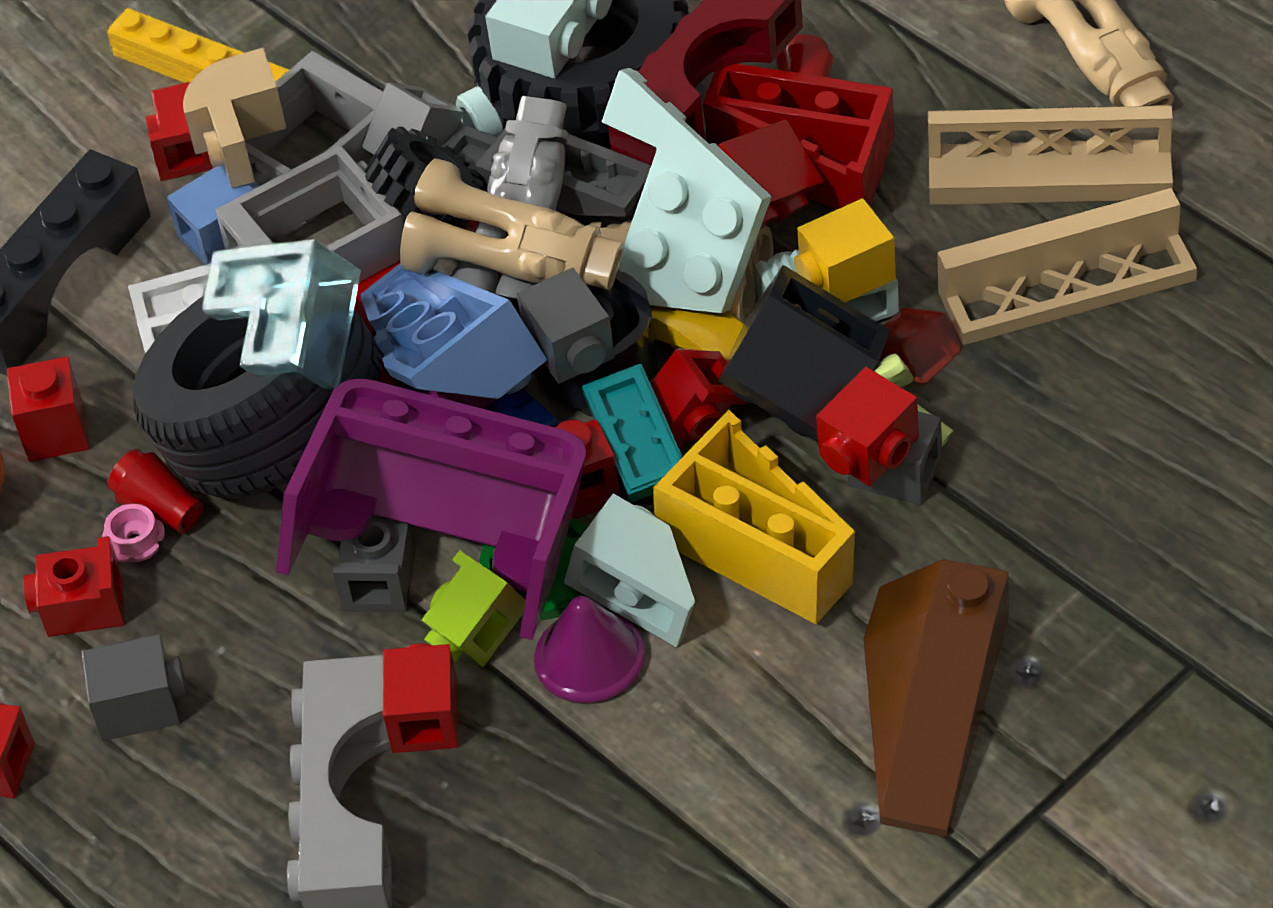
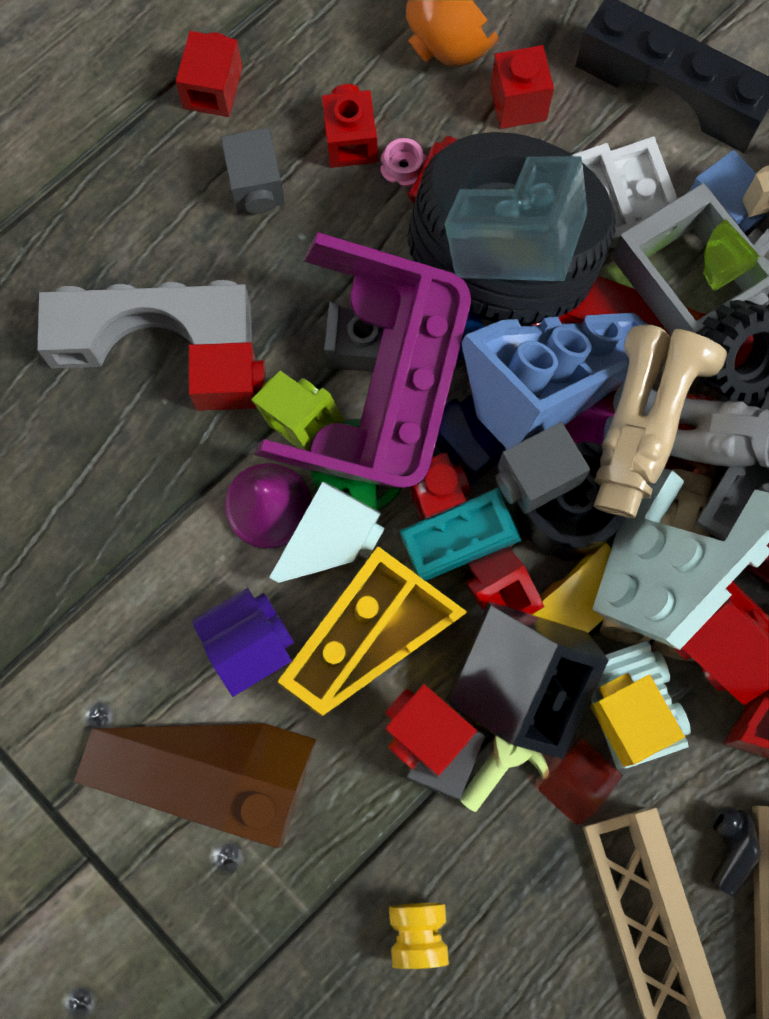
camera: 85 degrees right, 25 degrees up
none -> dark purple brick [192,587,294,697]
none -> yellow wheel [389,903,449,969]
none -> clear neon green tile [704,219,760,291]
none -> black arm [711,806,761,897]

